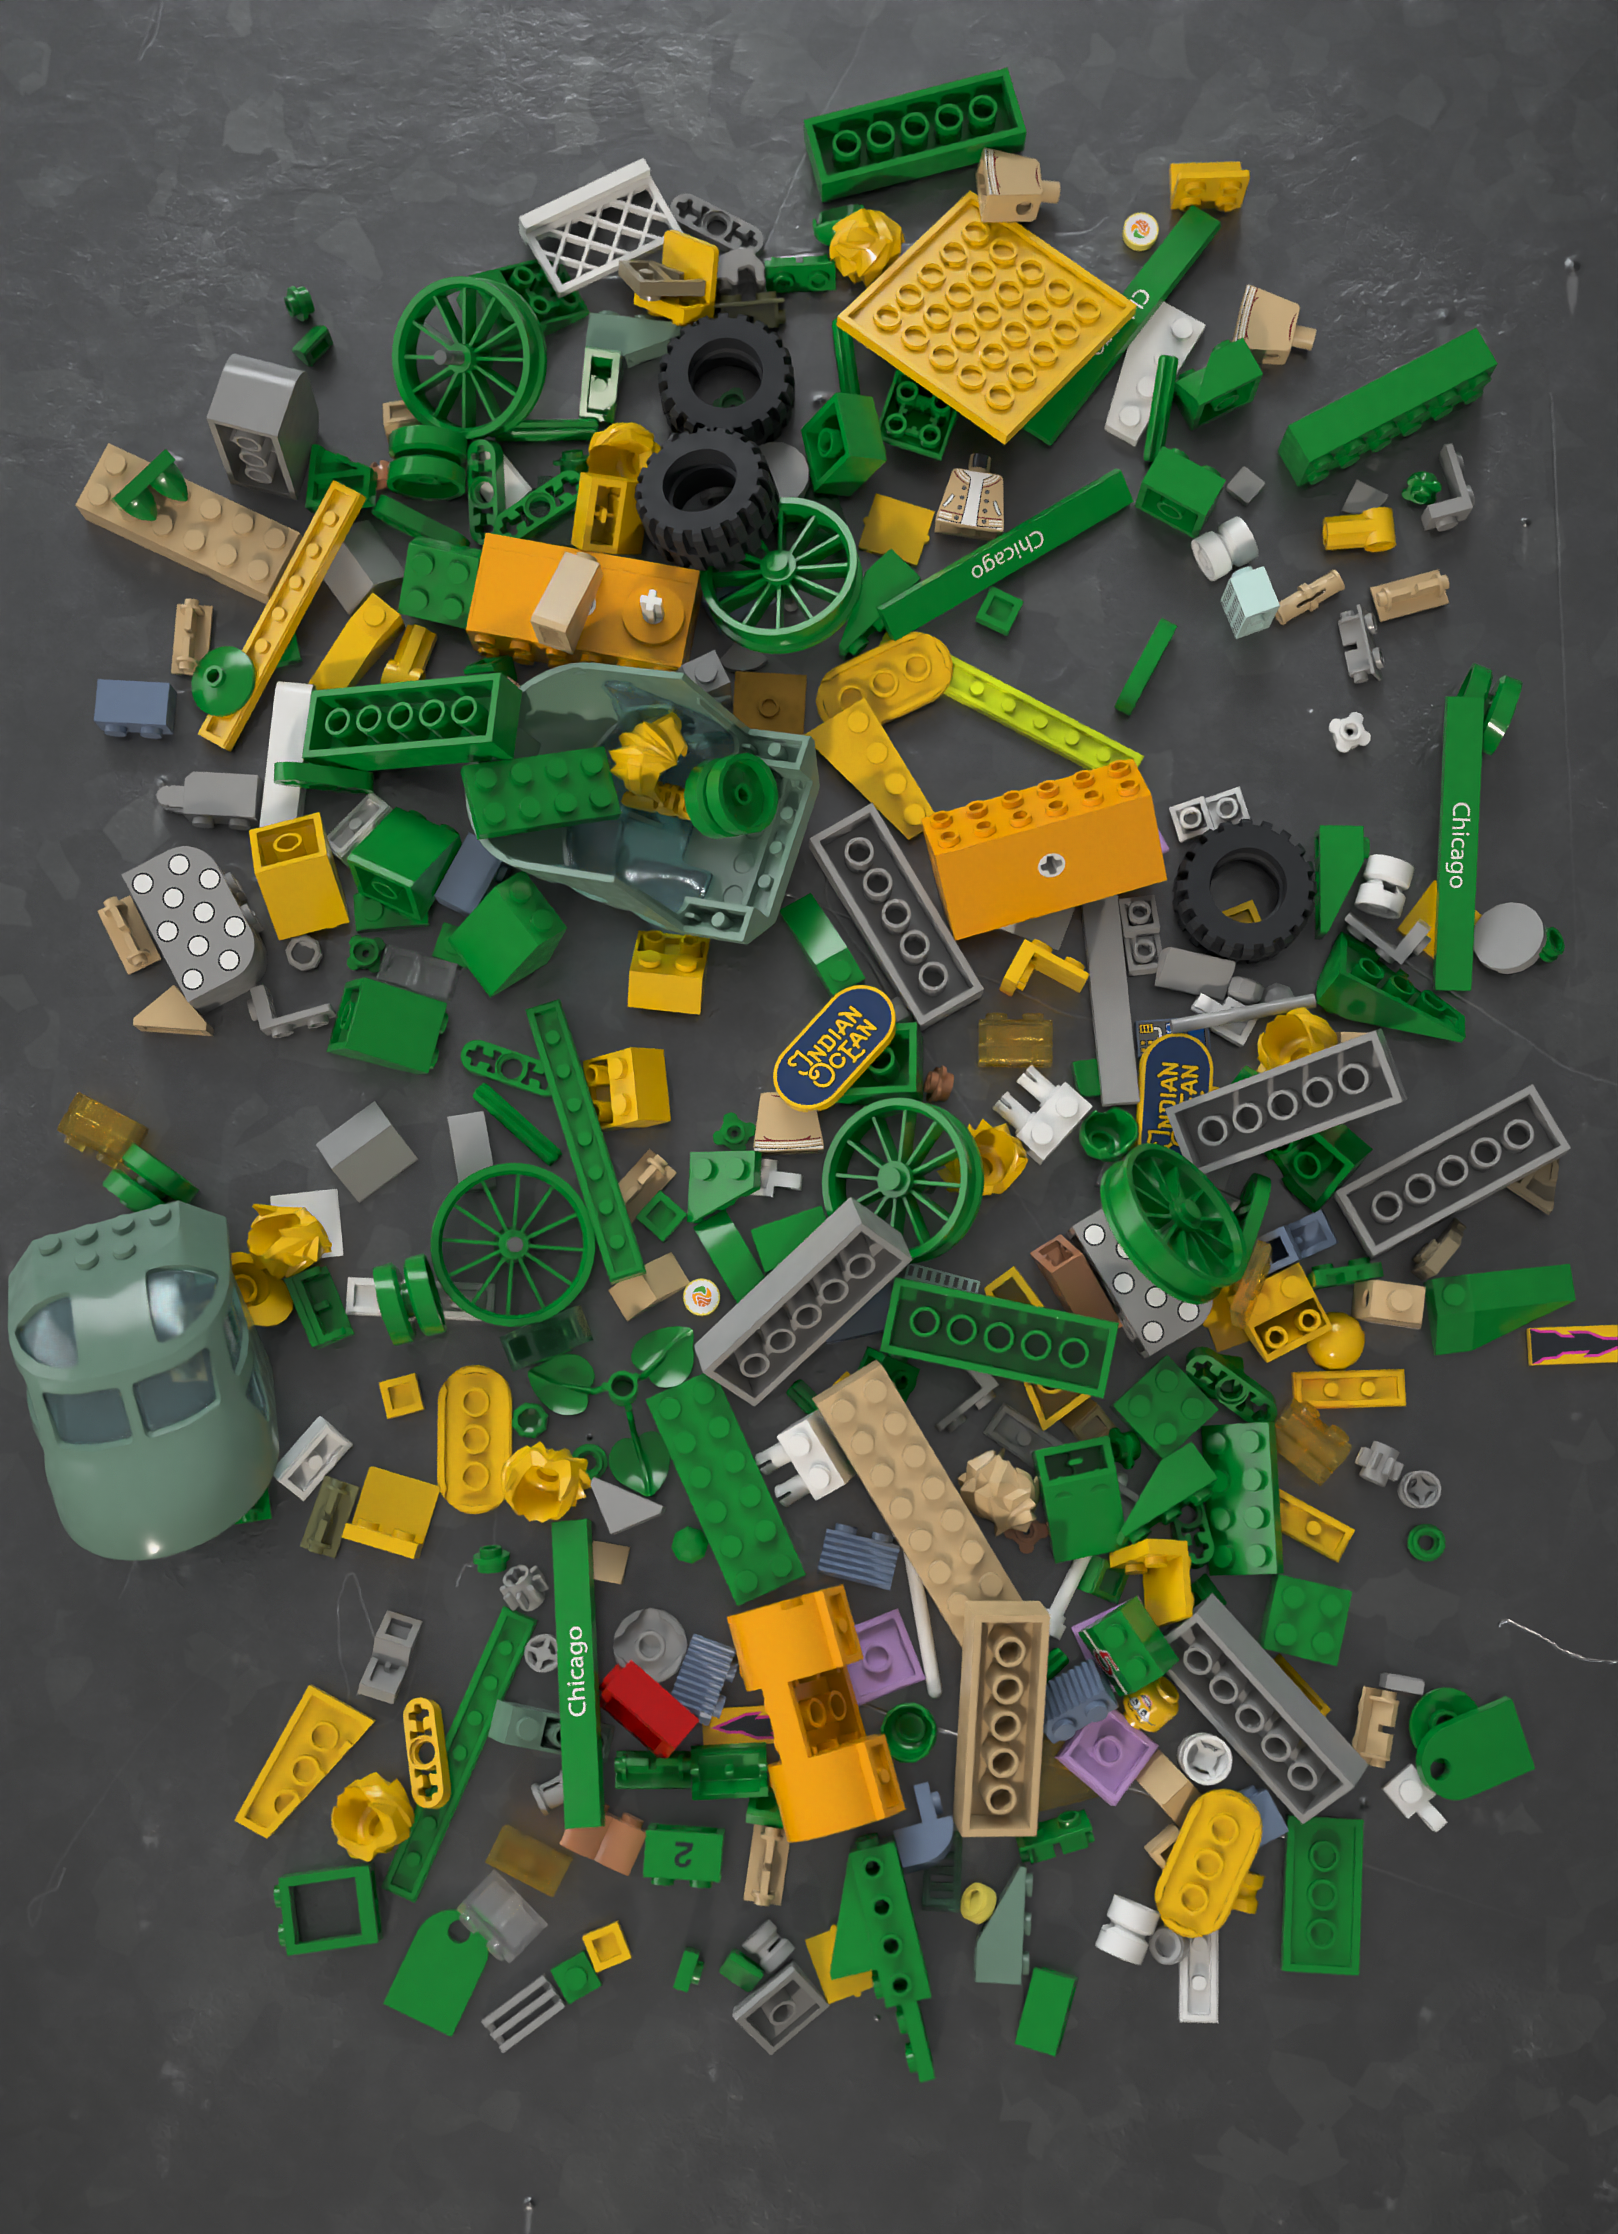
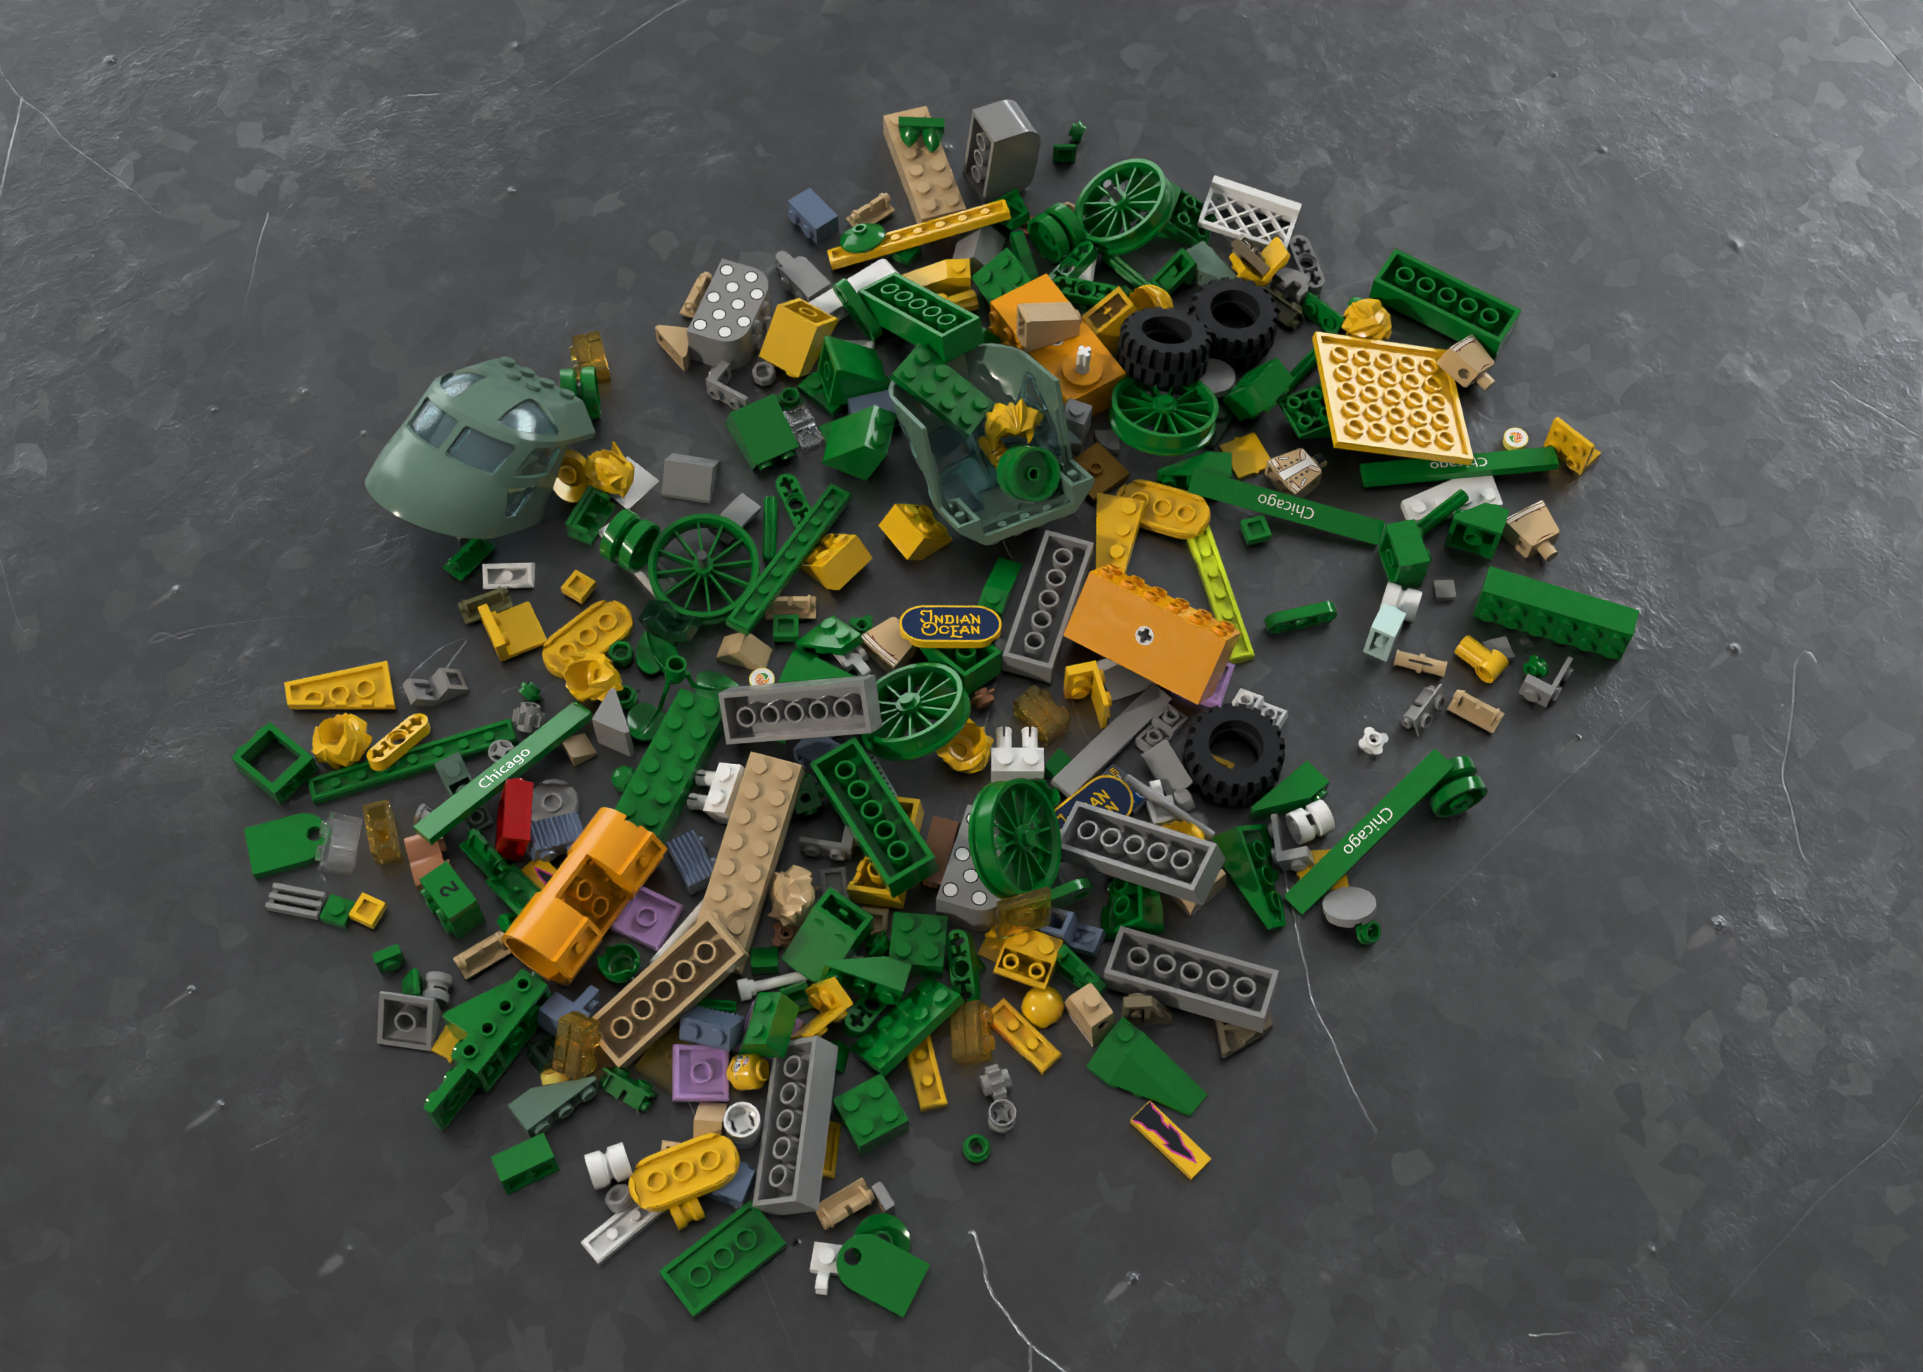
camera: 45 degrees right, 20 degrees down
none -> clear yellow brick [552,1011,601,1080]
none -> green slope [751,946,779,975]

